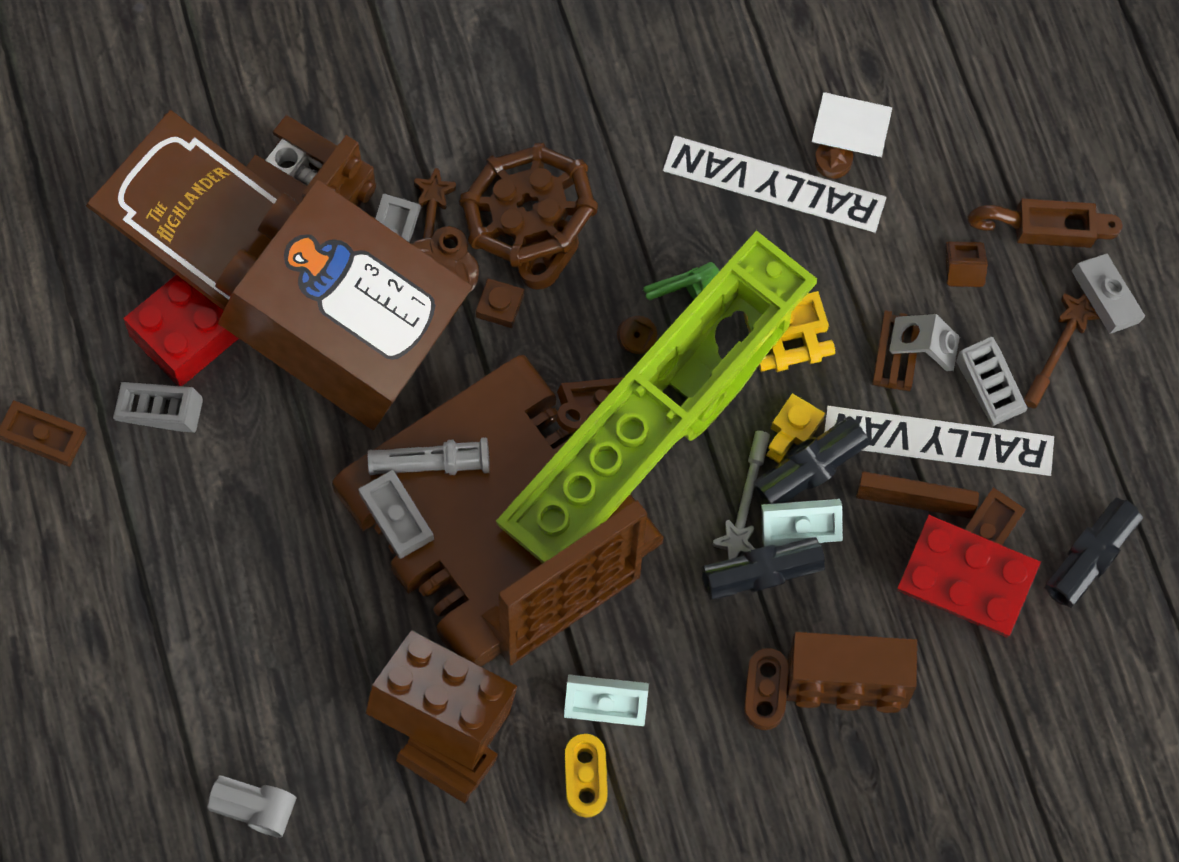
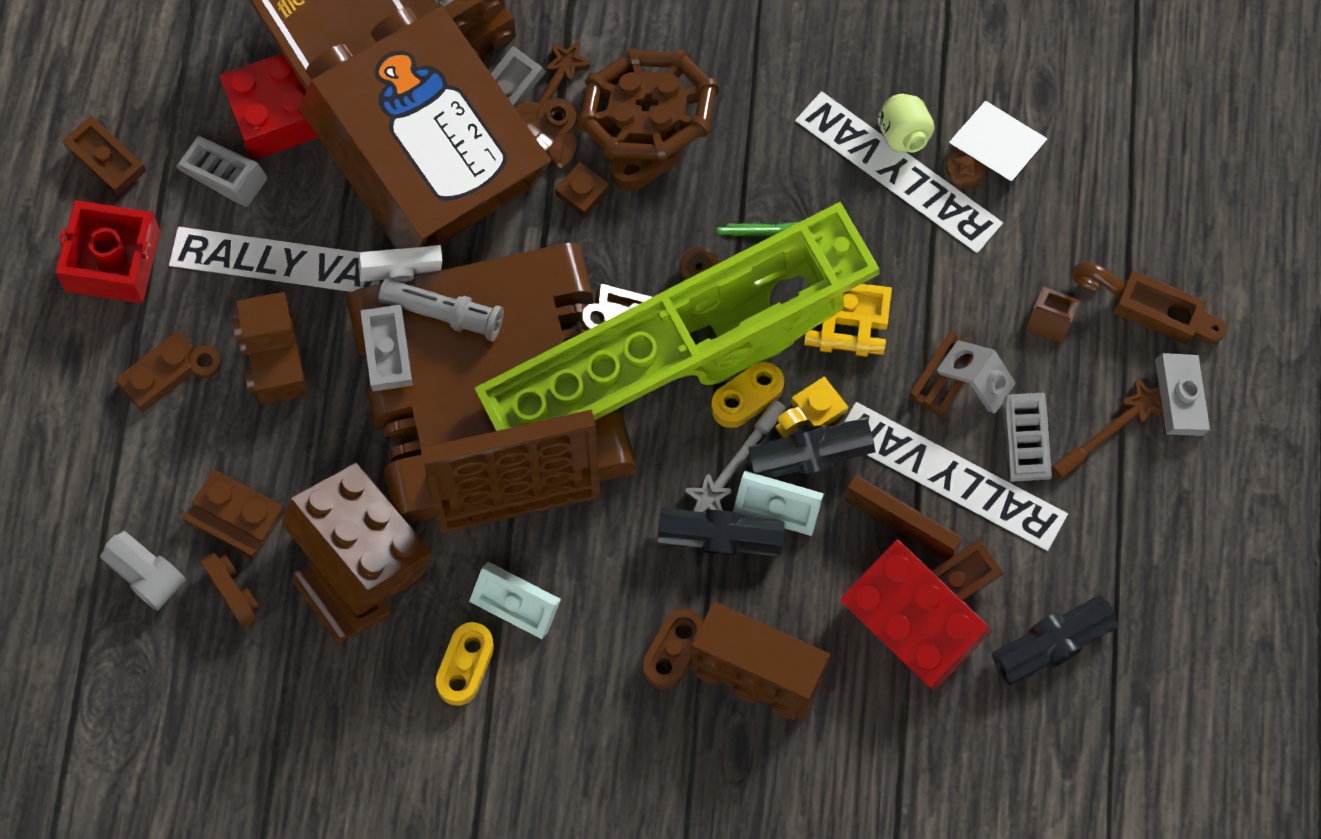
camera: 25 degrees right, 0 degrees up
none -> red brick [56,200,161,304]
none -> reddish brown hinge [115,330,222,413]
none -> white sticker [169,227,384,292]
none -> reddish brown plate [182,469,285,560]
none -> reddish brown plate [200,552,260,628]
none -> reddish brown brick [232,291,308,405]
none -> white plate [358,245,442,283]
none -> yellow plate [711,362,784,428]
none -> yellowish green head [877,94,935,152]

